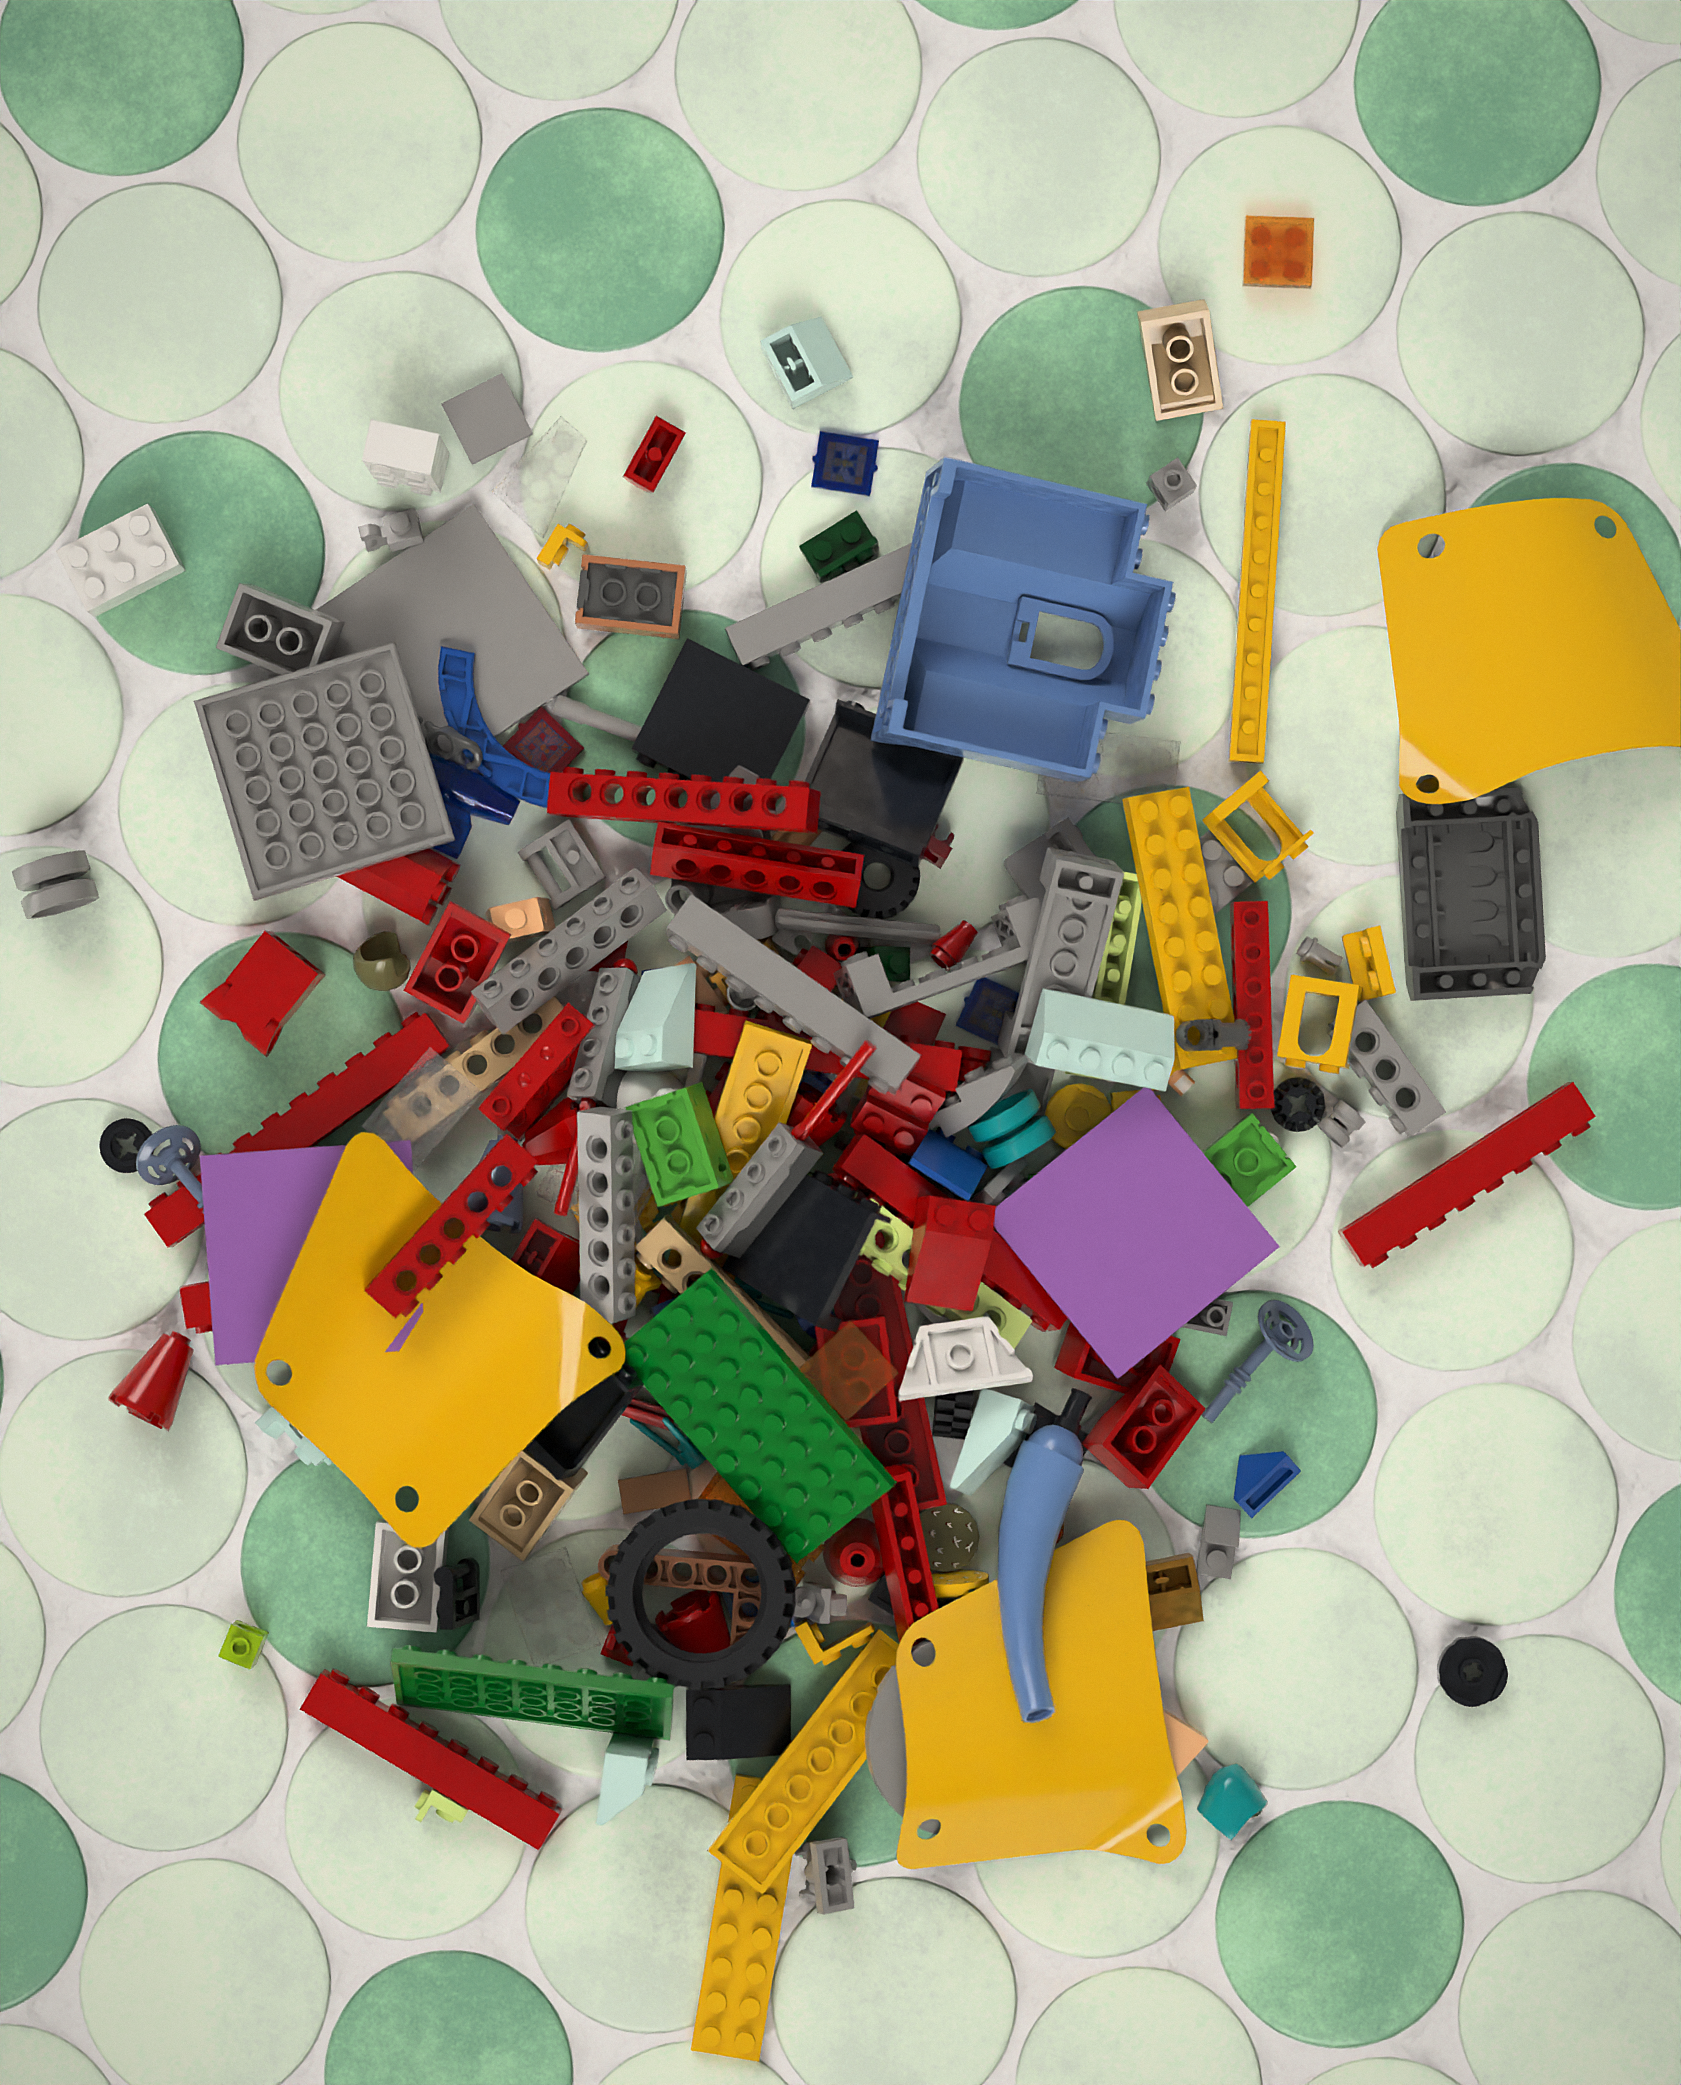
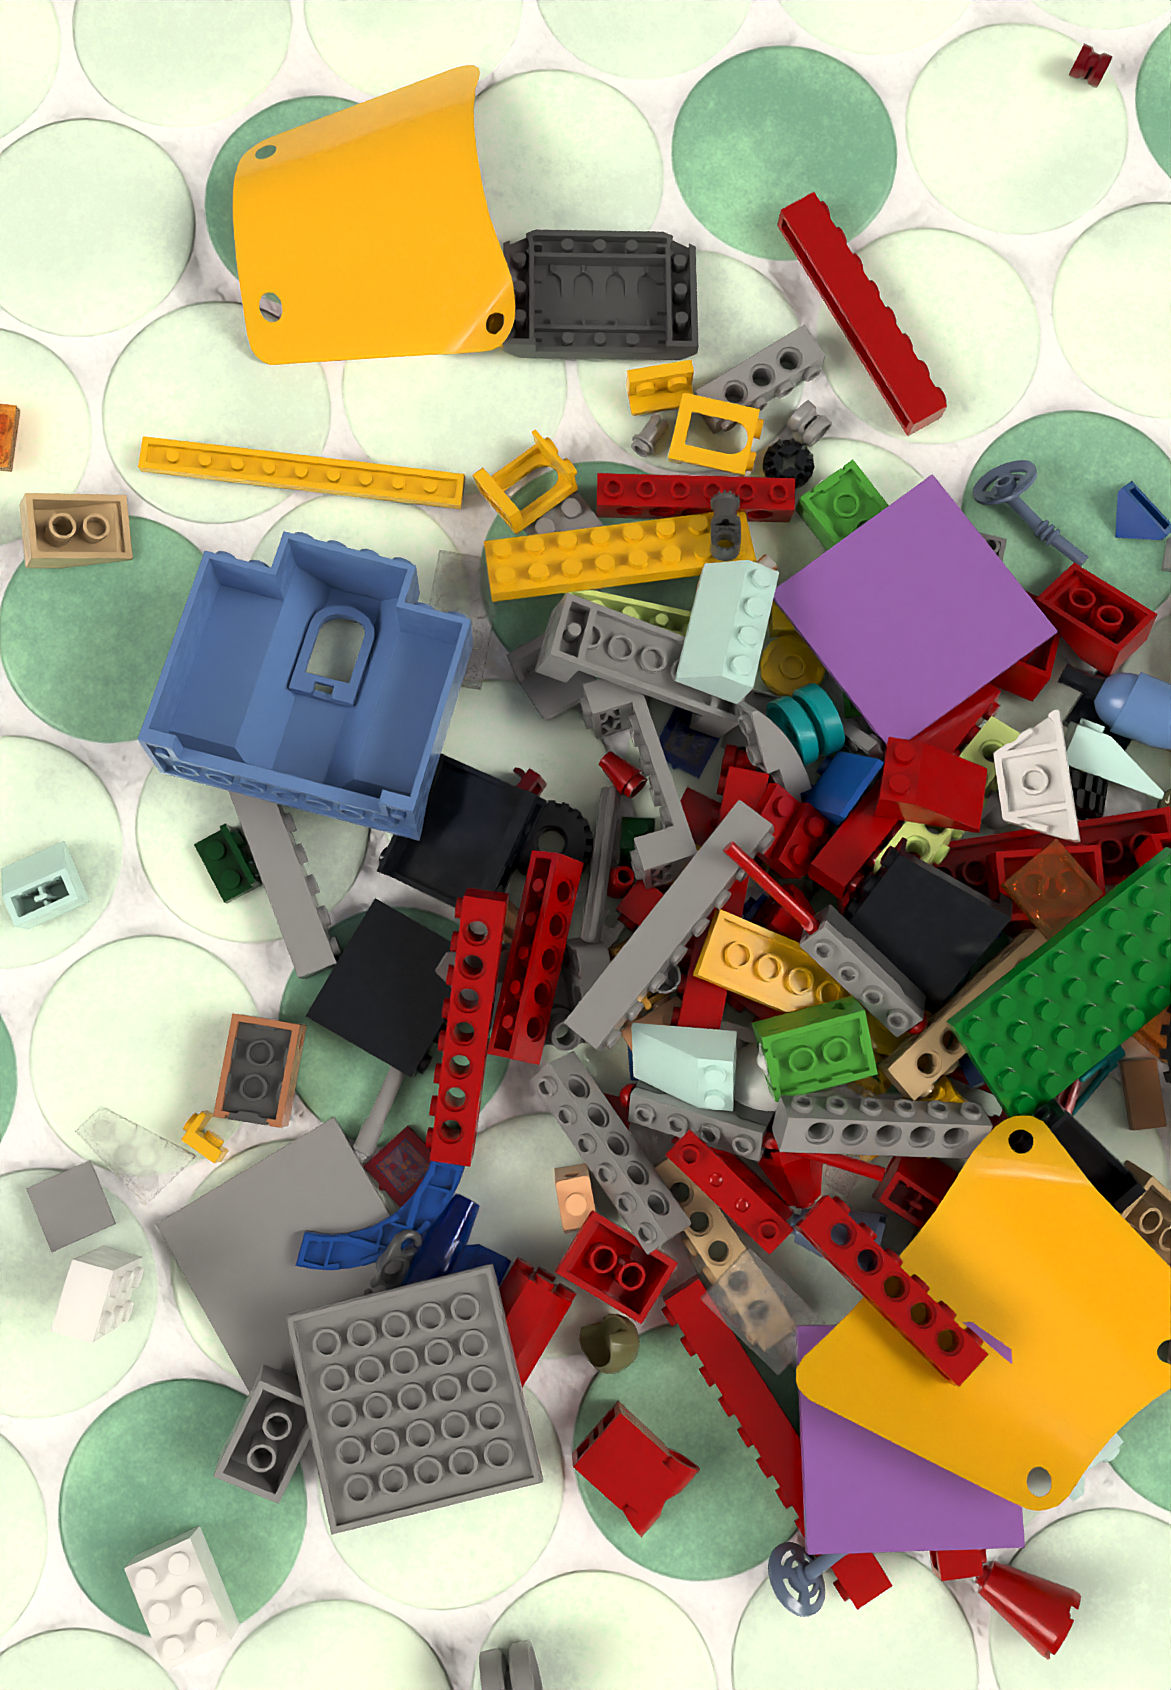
camera: 85 degrees left, 5 degrees down
black gear [99,1118,155,1173] -> none
light grey plate [358,508,424,552] -> none
light grey plate [518,819,606,911] -> none
red brick [622,416,686,493] -> none
piece [811,431,879,497] -> none
light grey brick [1146,458,1197,511] -> none

